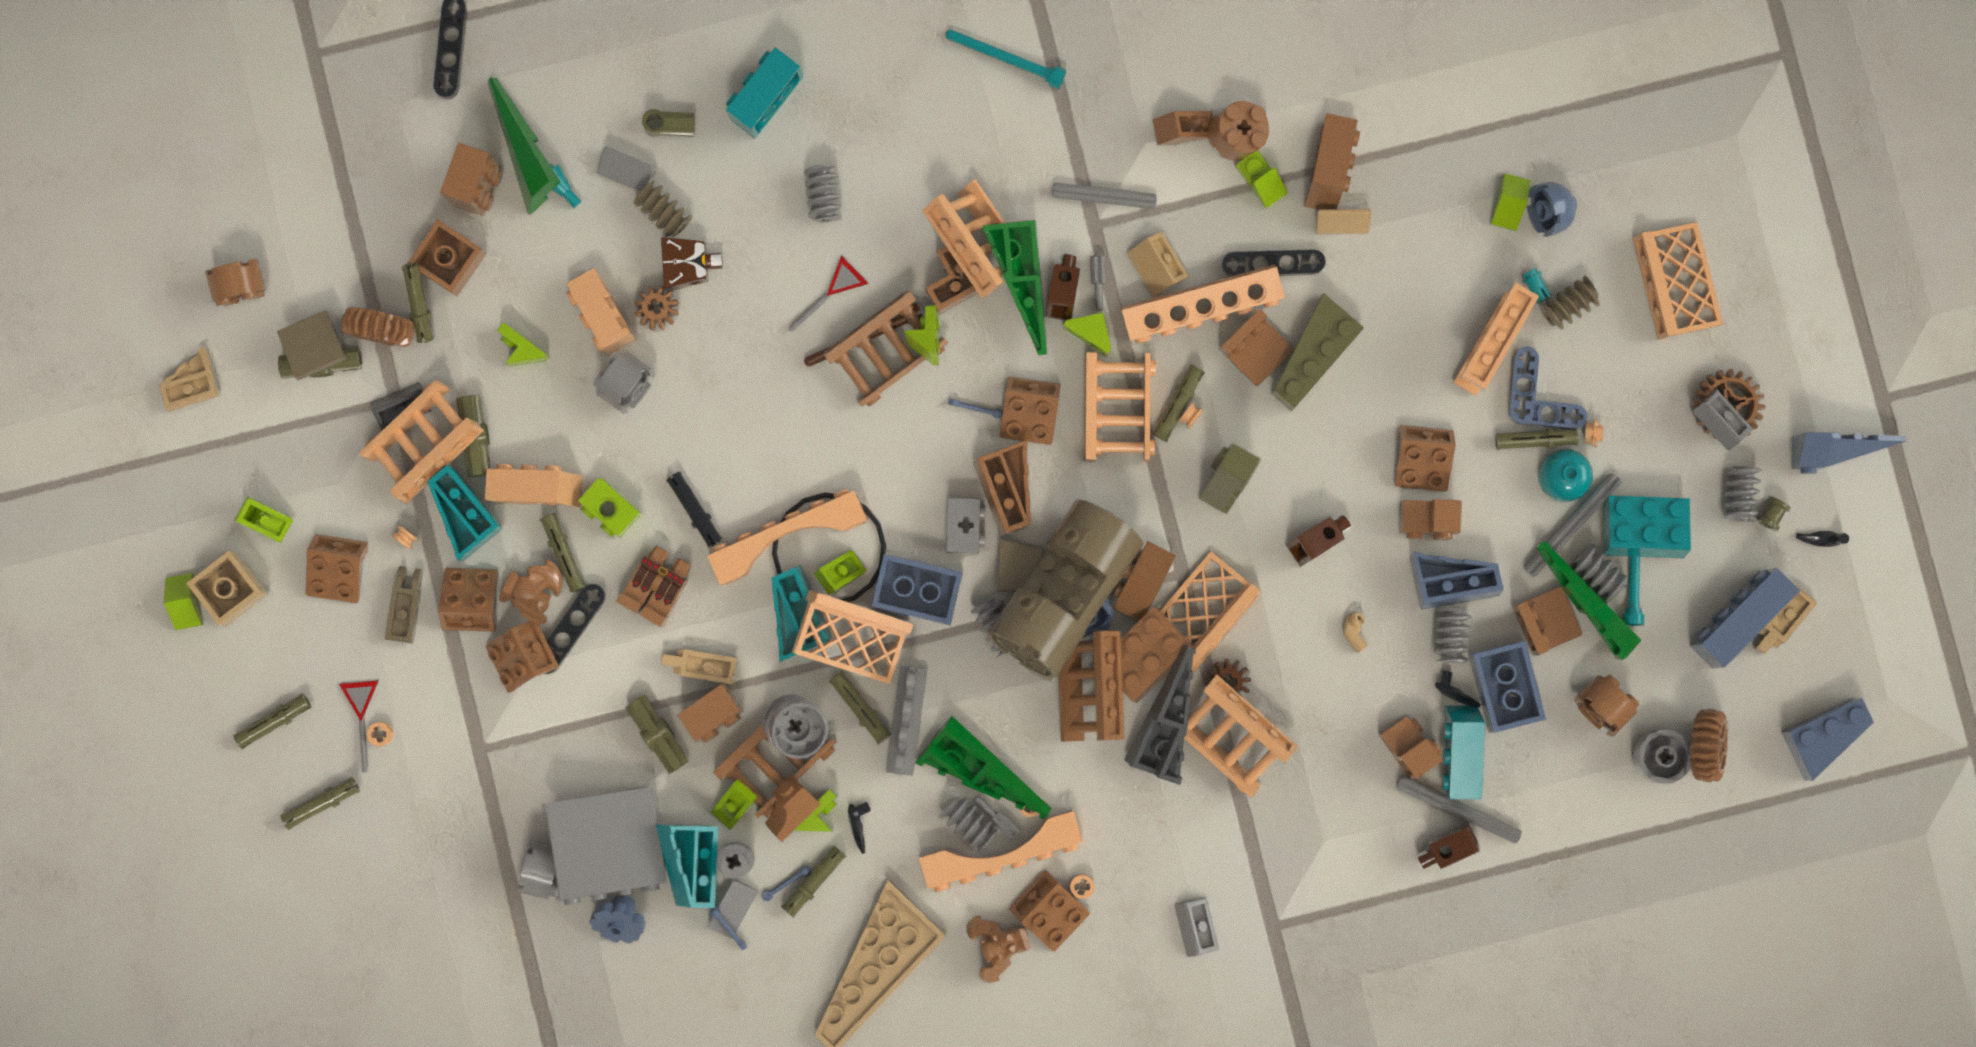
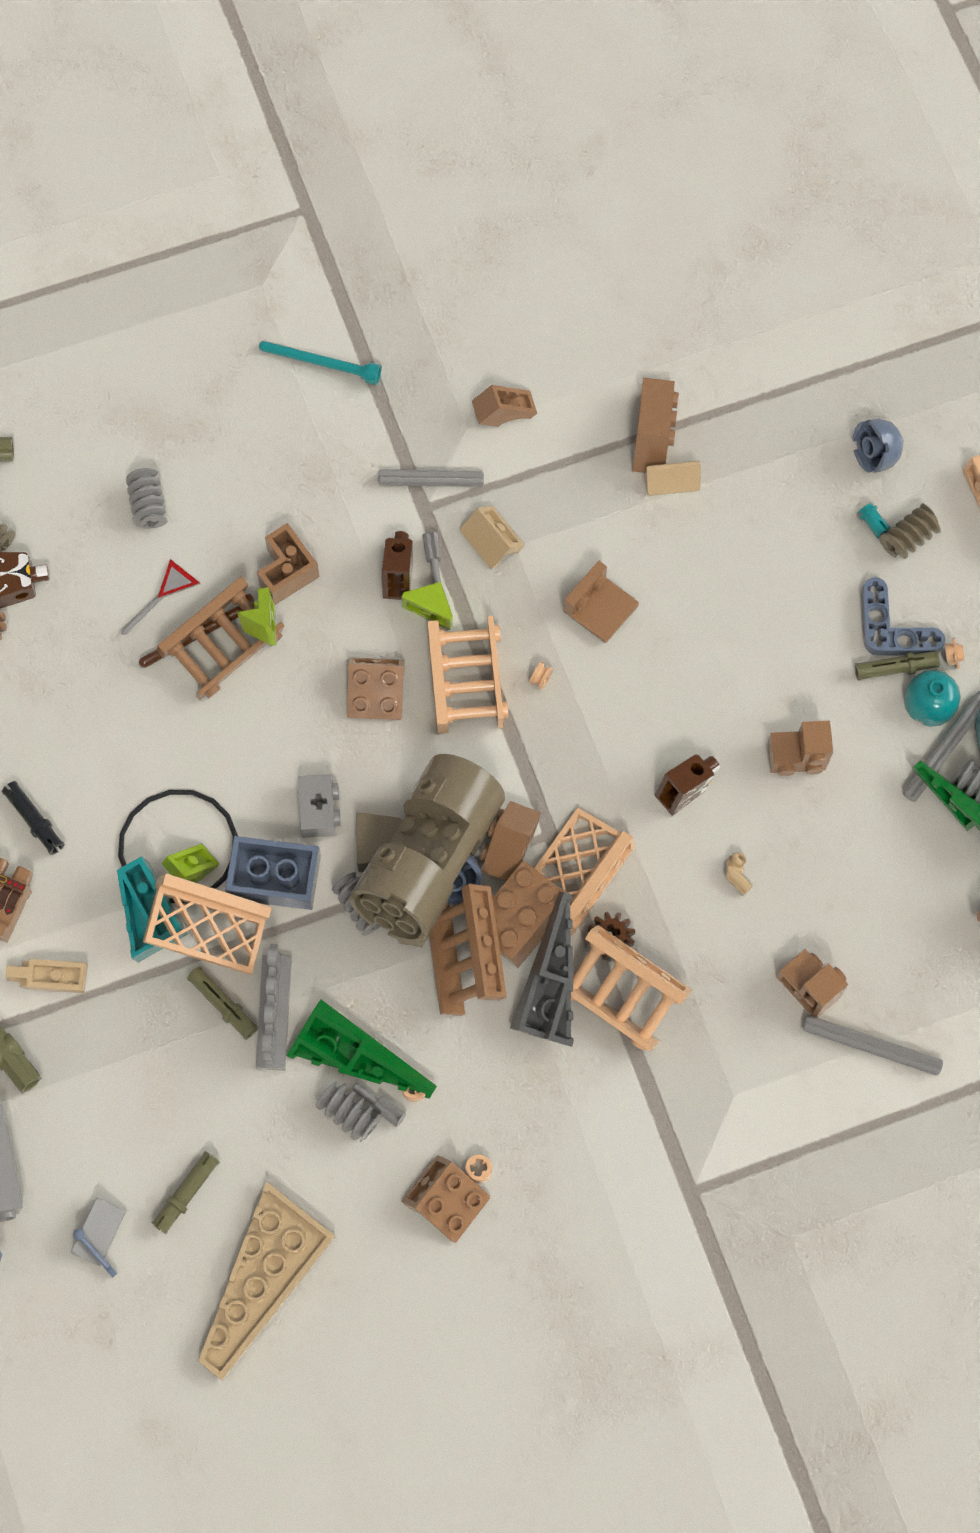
camera: 10 degrees left, 15 degrees down
teal wedge [655,824,718,908] -> none
medium nougat brick [677,684,744,743] -> none
light nougat arch [707,489,868,586] -> none
lime slope [710,779,757,830] -> none
medium nougat fence [713,719,836,818] -> none
light grey piece [716,843,755,879] -> none
teal brick [726,47,804,139] -> none
sand blue hinge [762,866,811,901] -> none
light grey wheel [763,694,828,759] -> none
medium nougat arch [765,774,820,842] -> none
lime slope [794,789,838,832] -> none
black bar [848,802,871,854] -> none
light nougat arch [919,810,1083,892] -> none
light nougat fence [922,179,1005,298] -> none
sand blue hinge [948,399,1003,419] -> none
medium nougat animal [966,916,1031,983] -> none
medium nougat wedge [973,440,1031,537] -> none
green wedge [983,219,1048,355] -> none
light nougat brick [1120,265,1285,343] -> none
olive pin [1152,364,1205,442] -> none
light grey slope [1175,897,1219,957] -> none
olive wedge [1199,443,1261,514] -> none
medium nougat brick [1208,101,1269,161] -> none
black beam [1221,249,1326,277] -> none
lime slope [1235,150,1288,209] -> none
olive wedge [1272,293,1364,411] -> none
medium nougat bracket [1394,425,1456,492] -> none
sand blue wedge [1410,552,1504,610] -> none
reddish brown torso [1417,822,1480,869] -> none
light grey piece [1434,607,1471,663] -> none
black bar [1434,671,1481,708] -> none
teal wedge [1442,705,1485,799] -> none
light nougat fence [1453,283,1539,396] -> none
sand blue brick [1468,641,1546,733] -> none
lime slope [1490,173,1530,231] -> none
medium nougat bracket [1512,587,1582,656] -> none

